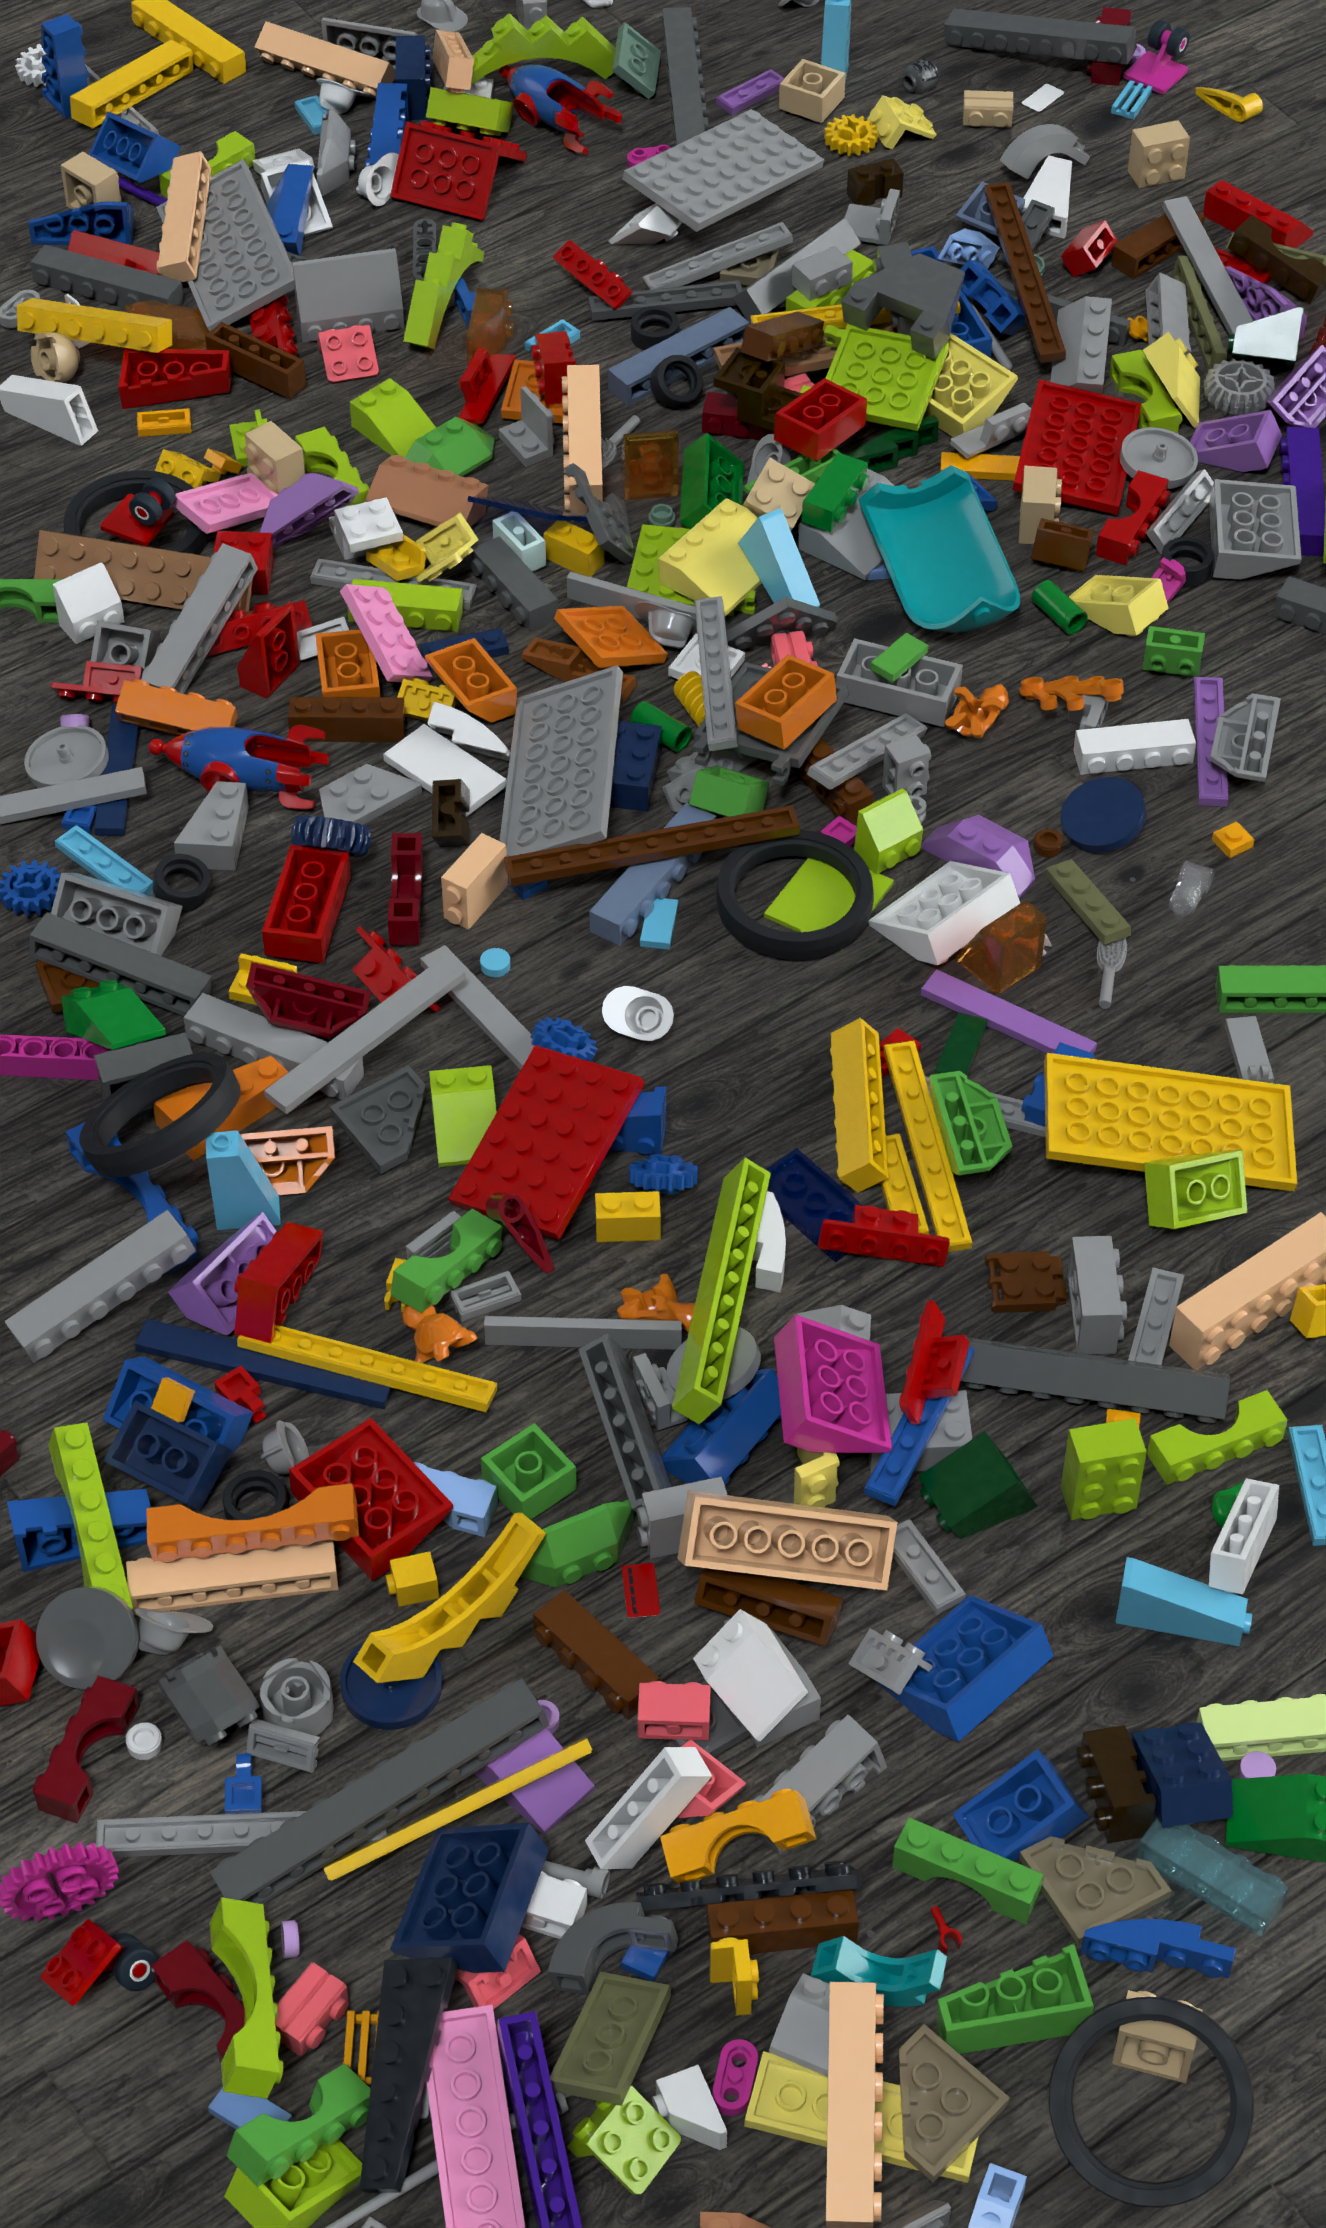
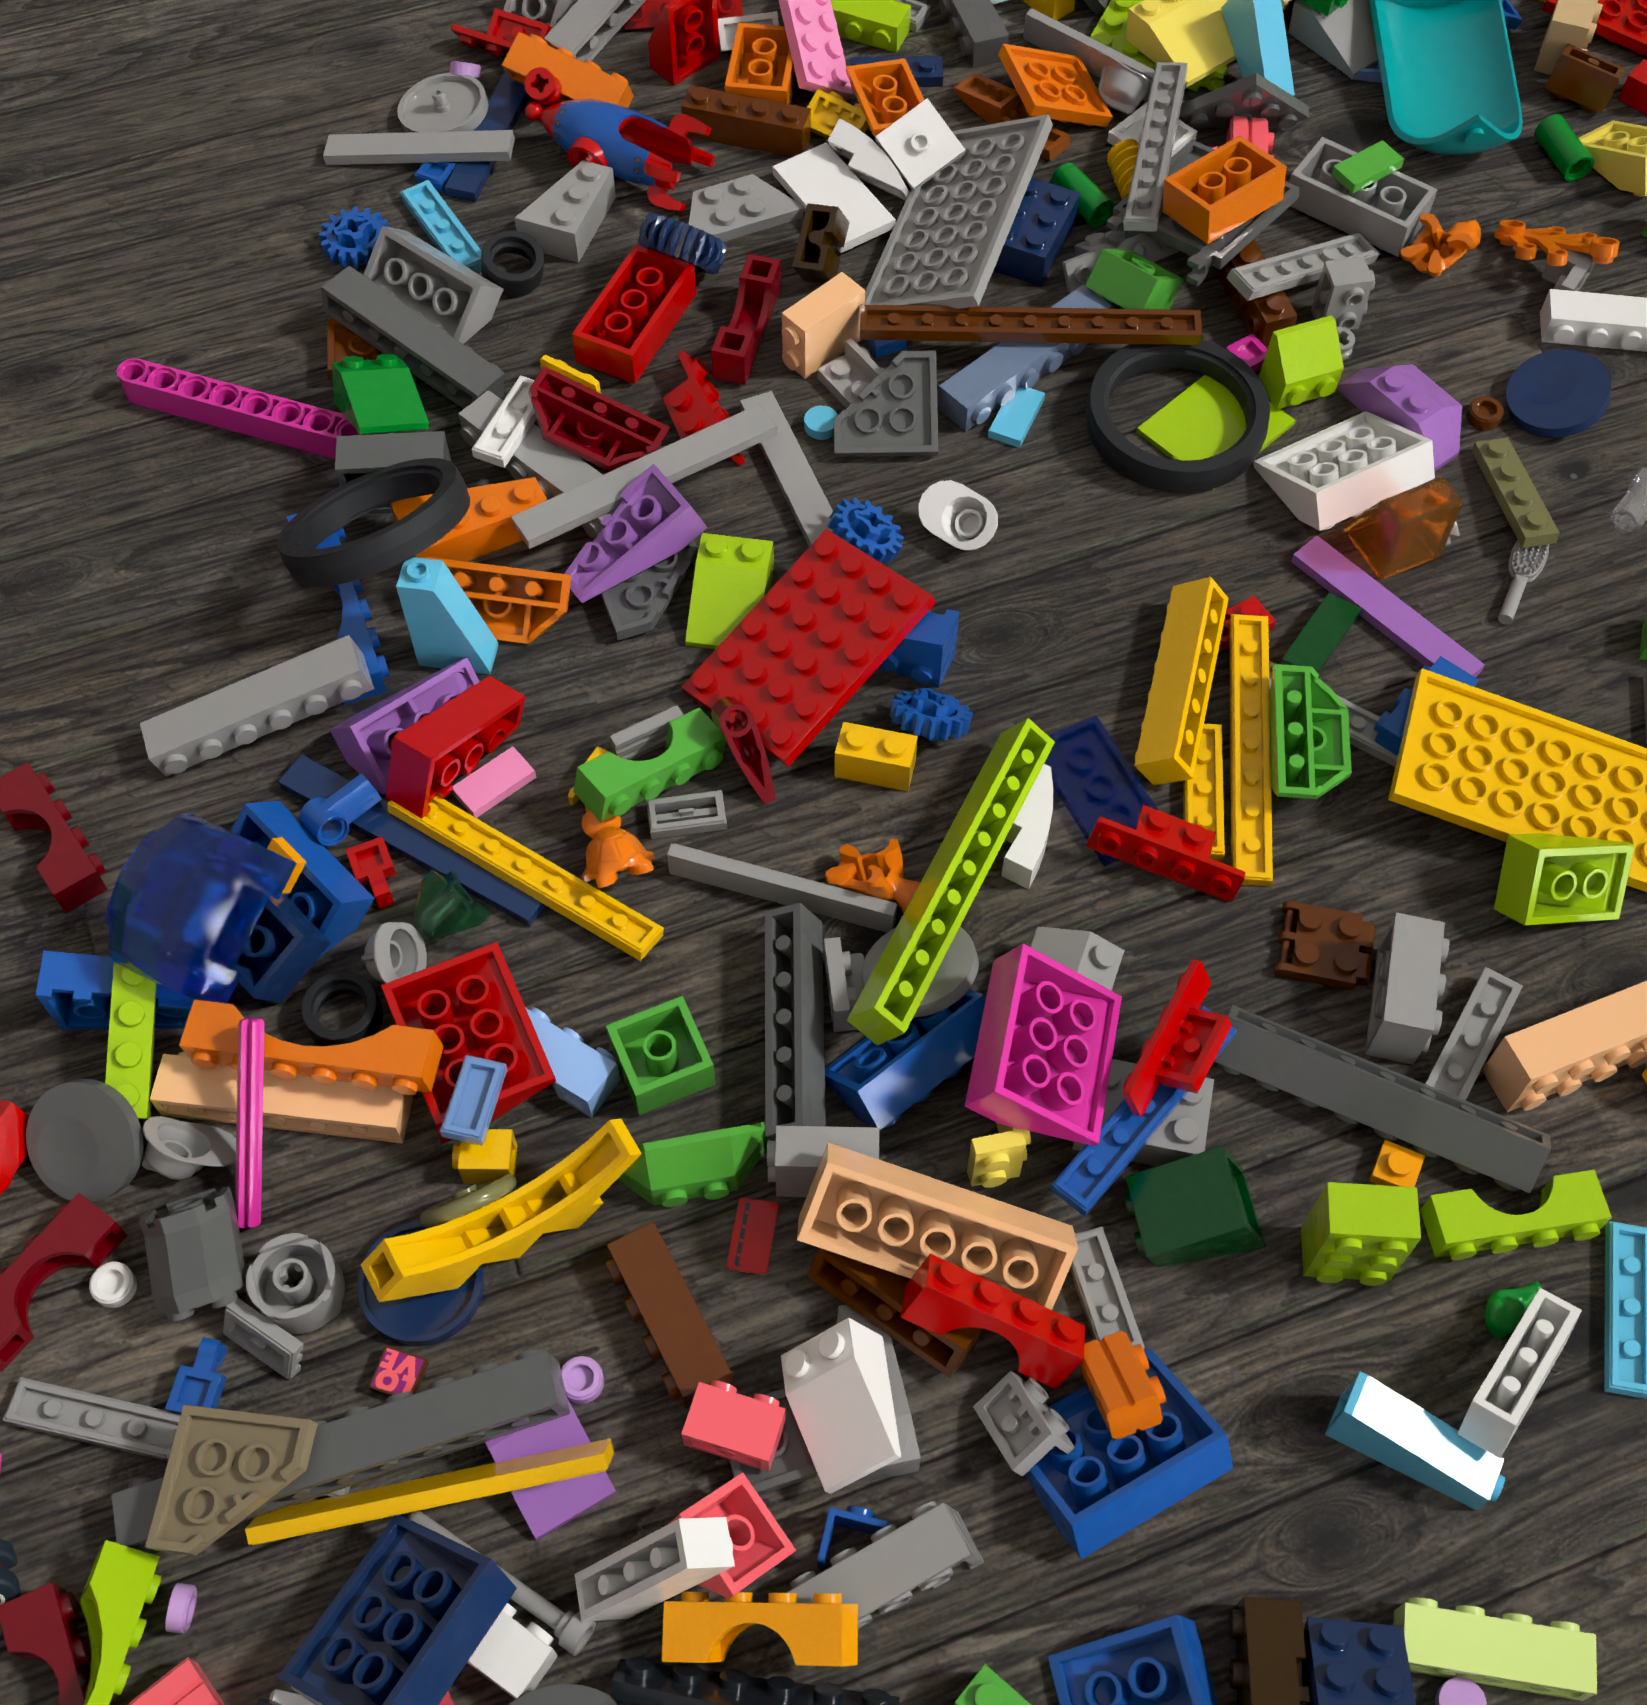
camera: 15 degrees right, 10 degrees up
none -> clear blue piece [105,813,297,1004]
none -> dark tan plate [145,1405,318,1556]
none -> dark pink axle [235,1017,265,1229]
none -> blue piece [300,773,382,846]
none -> tile [368,1345,429,1397]
none -> clear green brick [414,869,491,939]
none -> olive plate [419,1174,517,1228]
none -> medium blue tile [440,1055,507,1146]
none -> bright pink tile [452,746,537,818]
none -> white tile [472,375,537,468]
none -> red wheel [525,67,562,106]
none -> medium lavender wedge [564,464,708,603]
none -> light grey bracket [817,338,885,409]
none -> blue bracket [817,1506,890,1570]
none -> dark grey plate [834,351,938,457]
none -> white plate [875,98,965,192]
none -> red arch [901,1253,1085,1390]
none -> orange brick [1080,1330,1166,1440]

